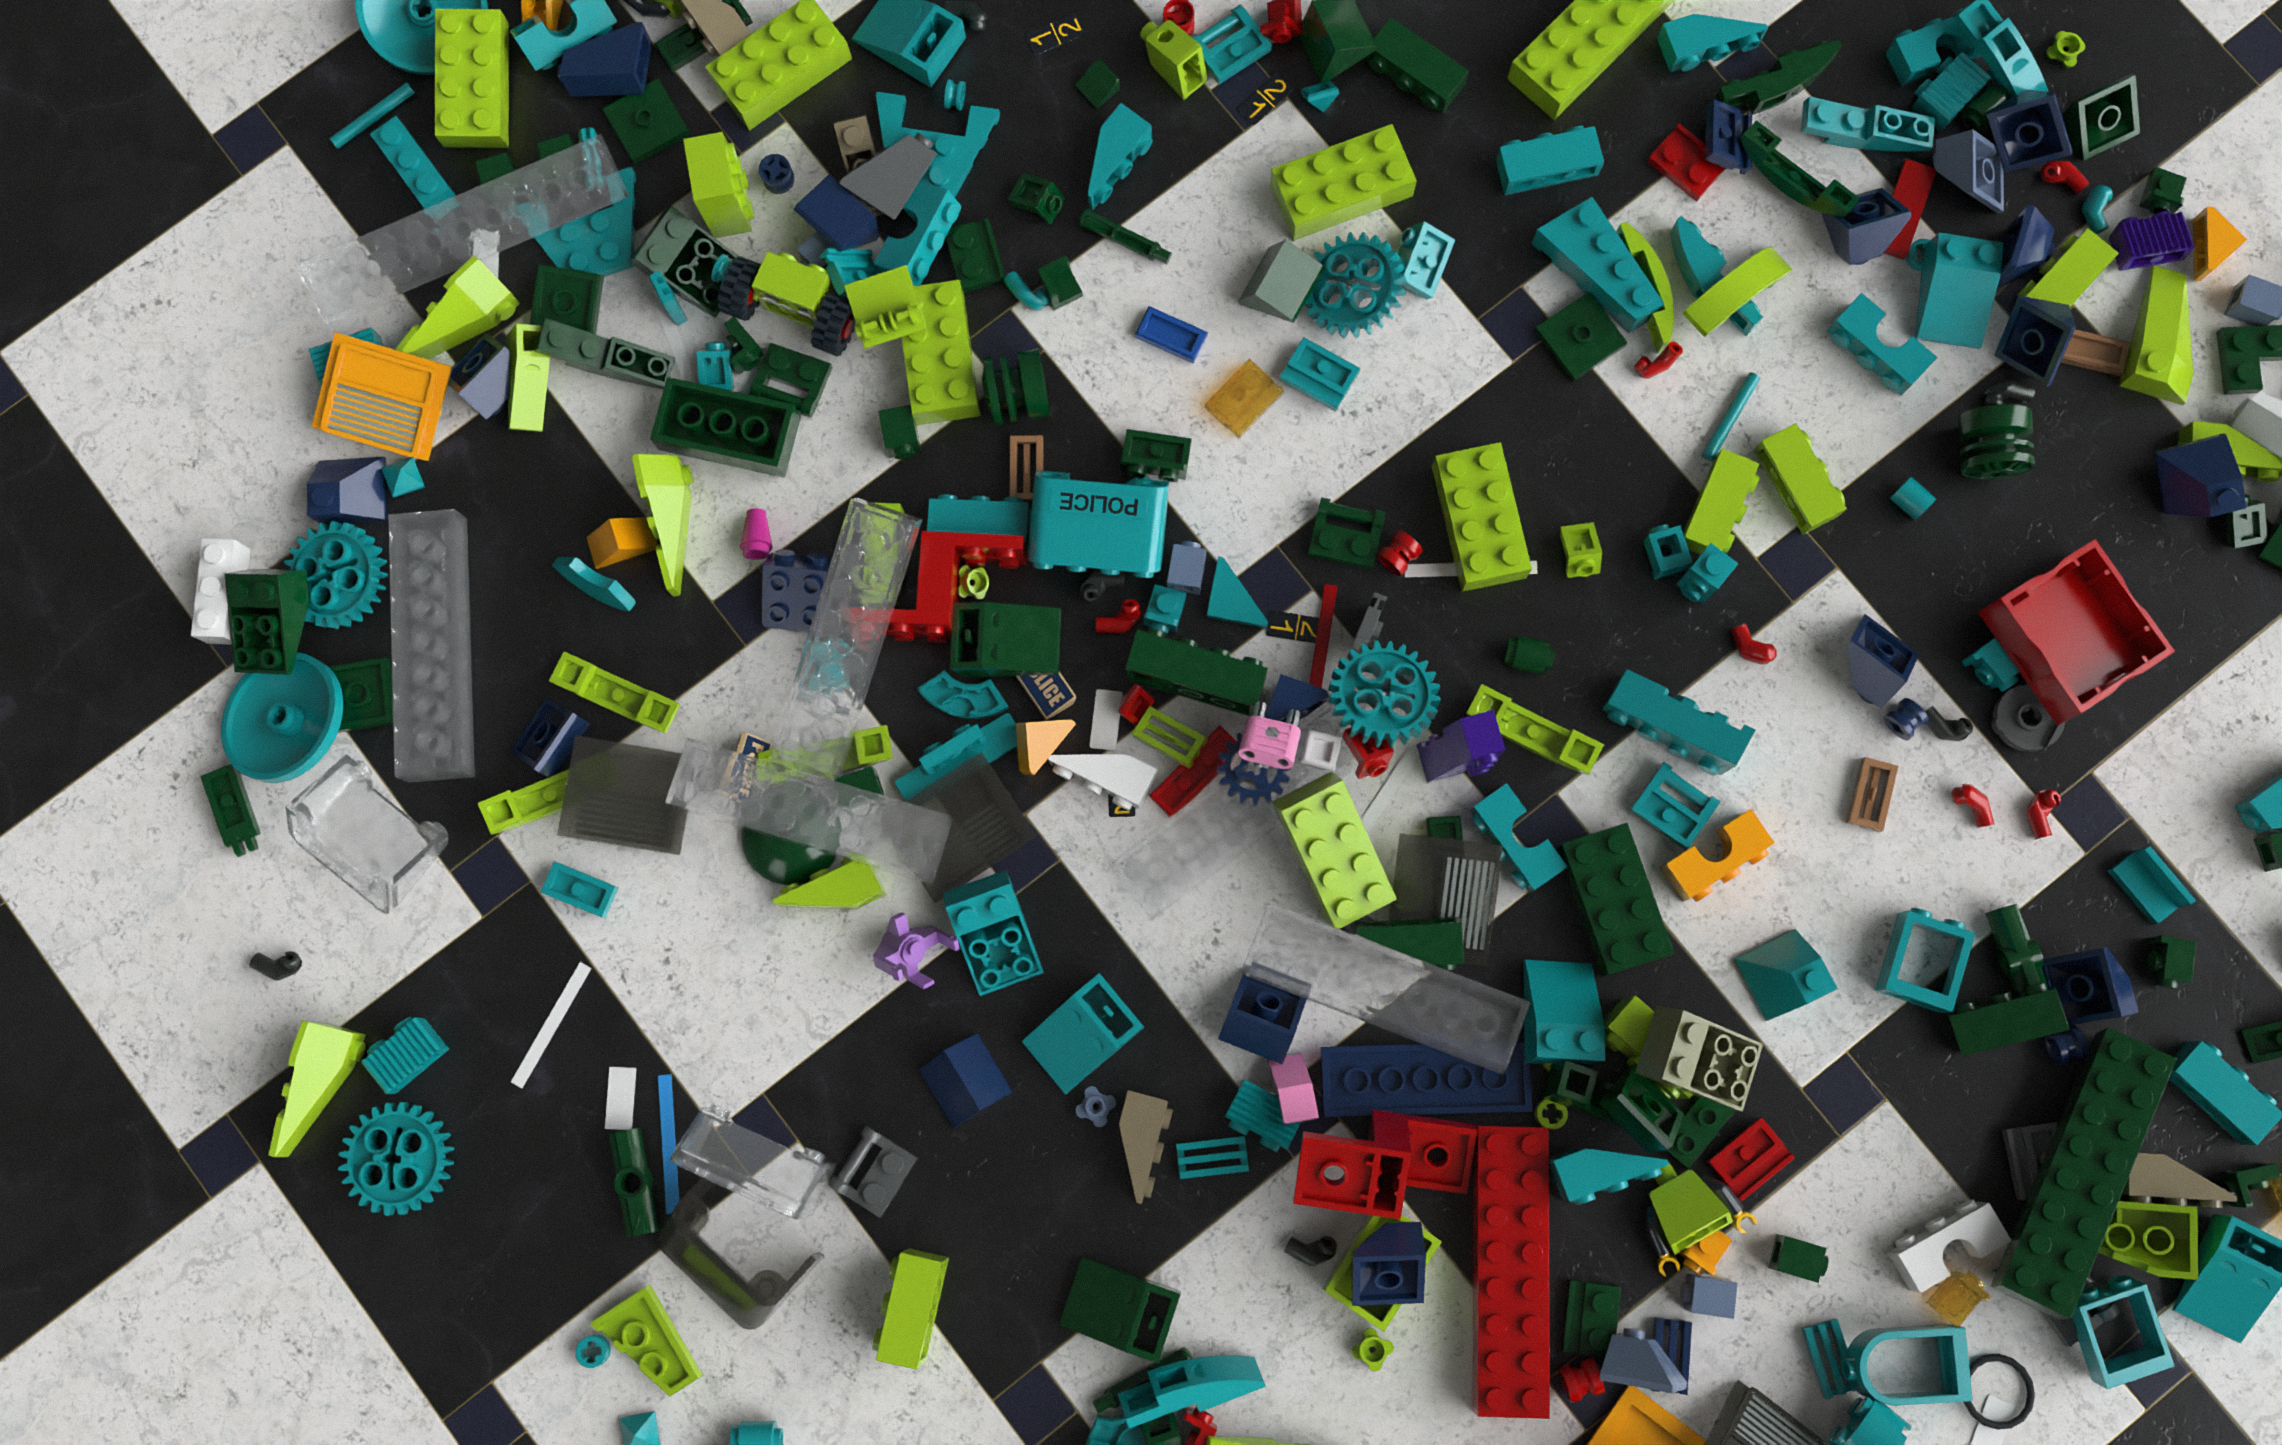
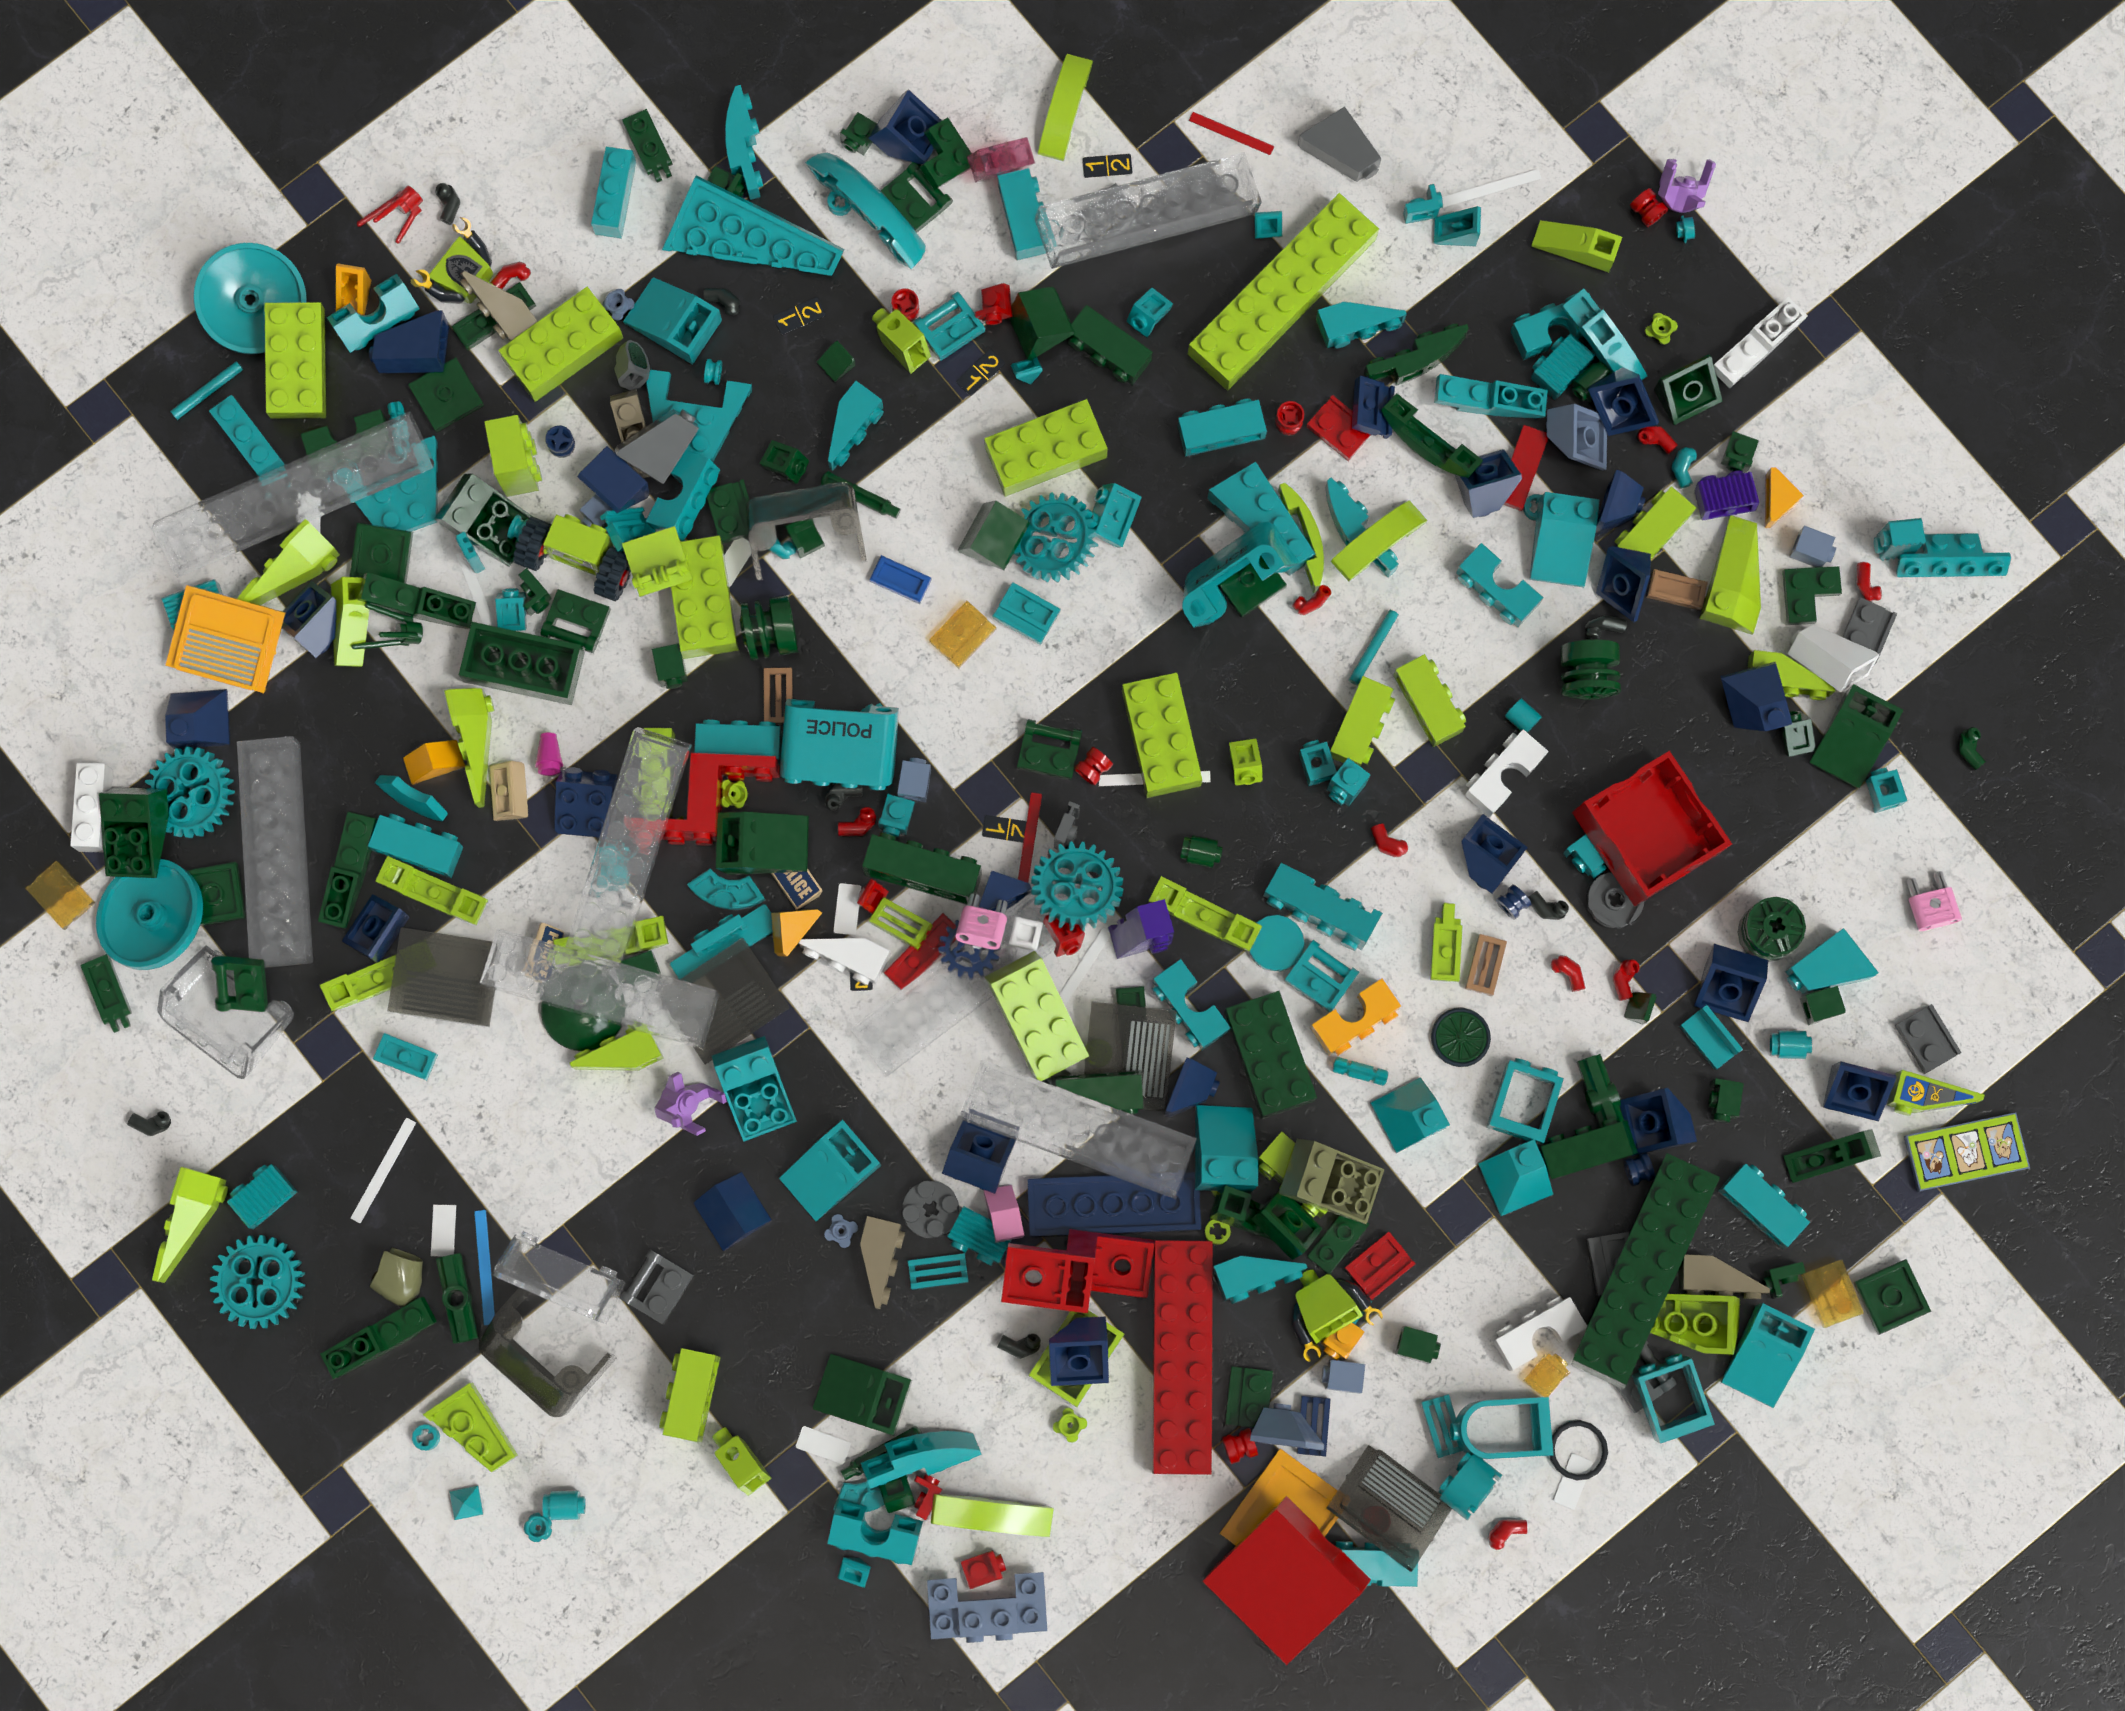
camera: 10 degrees left, 0 degrees up
teal slope [381,457,425,498] -> none
dark green bracket [1120,429,1192,482] -> none
teal tile [1207,556,1268,629] -> none
none -> clear yellow plate [26,861,96,930]
none -> dark green plate [211,956,268,1012]
none -> dark green slope [318,811,377,928]
none -> dark green slope [320,1297,437,1379]
none -> dark green plant [351,603,423,650]
none -> teal brick [368,814,463,878]
none -> olive piece [370,1248,423,1307]
none -> tan slope [490,761,528,821]
none -> sand blue plate [602,289,634,320]
none -> dark grey rock [614,340,650,390]
none -> lime torso [712,1427,772,1496]
none -> white sticker [724,538,755,587]
none -> clear smoke windscreen [745,482,868,582]
none -> white sticker [796,1426,851,1464]
none -> dark grey plate [903,1181,959,1238]
none -> teal bracket [1127,288,1173,337]
none -> dark blue slope [1164,1057,1220,1118]
none -> teal windscreen [1182,522,1300,628]
none -> teal tile [1249,915,1304,971]
none -> red wheel [1275,401,1304,435]
none -> teal axle [1333,1057,1388,1086]
none -> lime hinge [1430,903,1463,982]
none -> dark green wheel [1431,1008,1491,1067]
none -> white arch [1465,730,1549,817]
none -> teal slope [1478,1140,1553,1217]
none -> dark green slope [1624,992,1657,1025]
none -> dark blue slope [1694,944,1768,1022]
none -> white slope [1714,297,1808,388]
none -> dark green wheel [1737,896,1806,962]
none -> teal brick [1770,1030,1812,1059]

